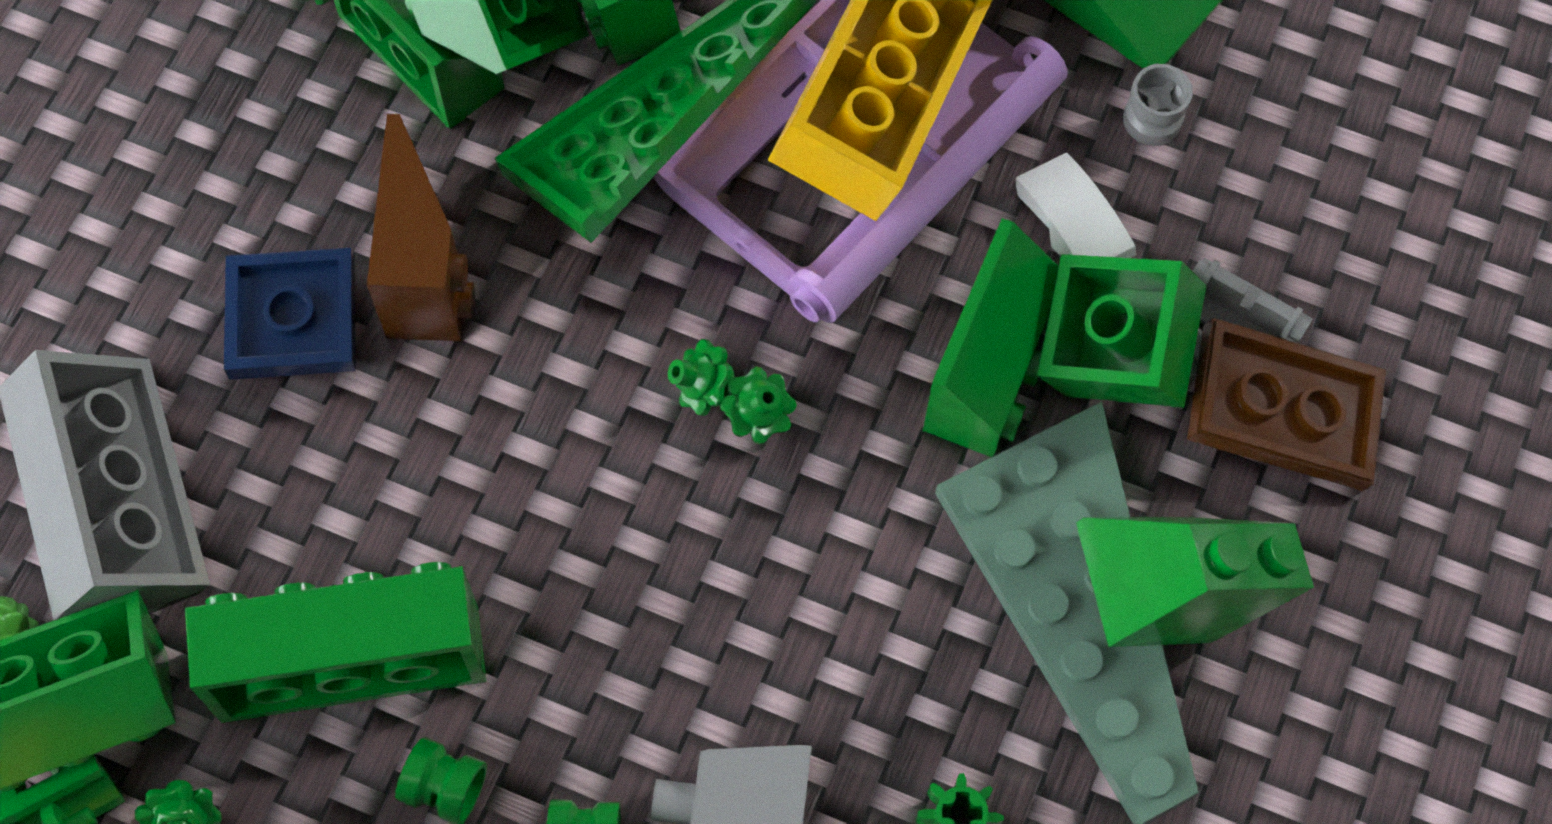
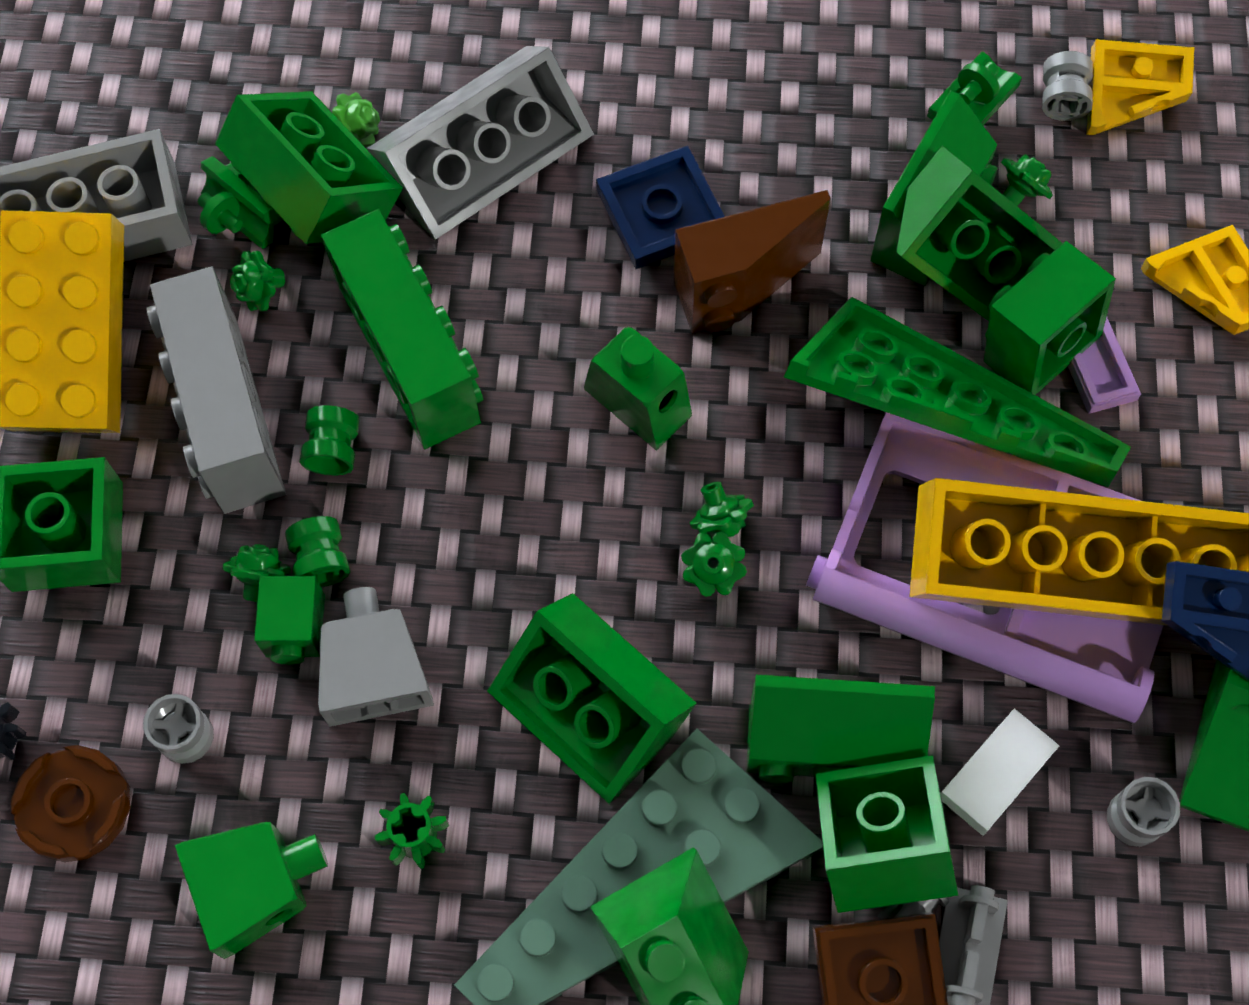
camera: 75 degrees right, 0 degrees up
none -> green slope [487,593,697,804]
none -> green torso [584,326,692,451]

